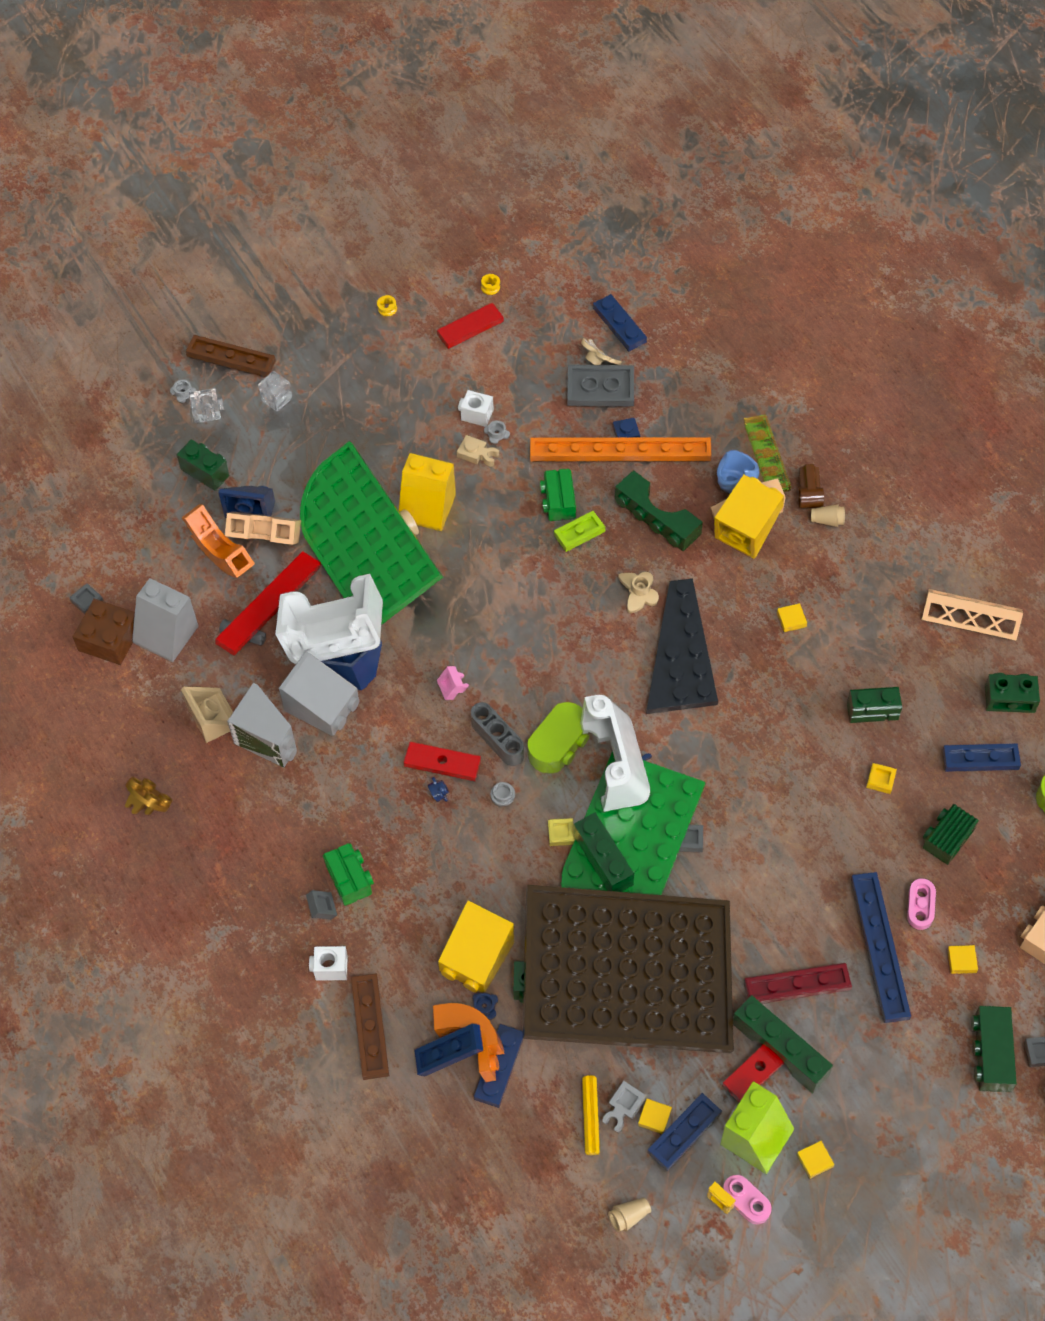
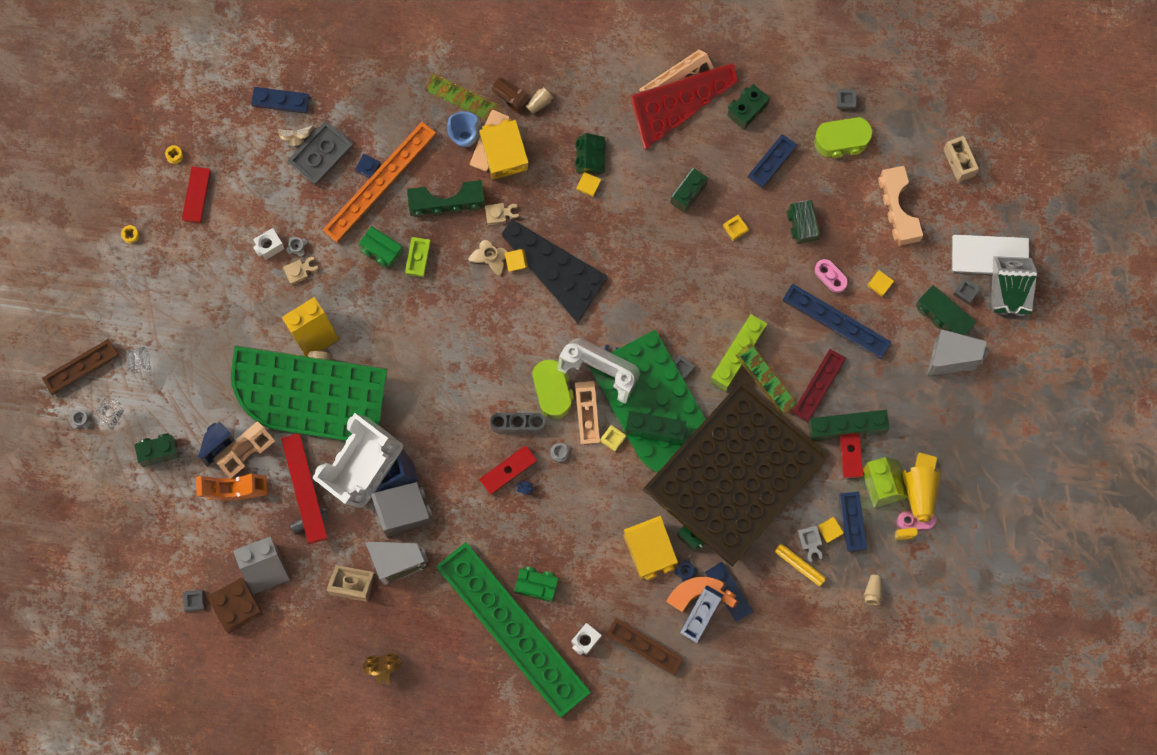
camera: 50 degrees left, 15 degrees up
dark grey plate [306,890,337,920] -> none
bright pink tile [437,666,469,700] -> none
none -> green plate [435,542,591,719]
none -> tan plate [485,203,519,225]
none -> yellow tile [505,249,528,272]
none -> dark green bracket [575,133,605,174]
none -> light nougat slope [575,381,600,444]
none -> red wing [630,63,738,149]
none -> lime brick [710,314,767,392]
none -> tile [735,343,797,415]
none -> yellow cone [902,466,941,523]
none -> light grey slope [927,329,988,376]

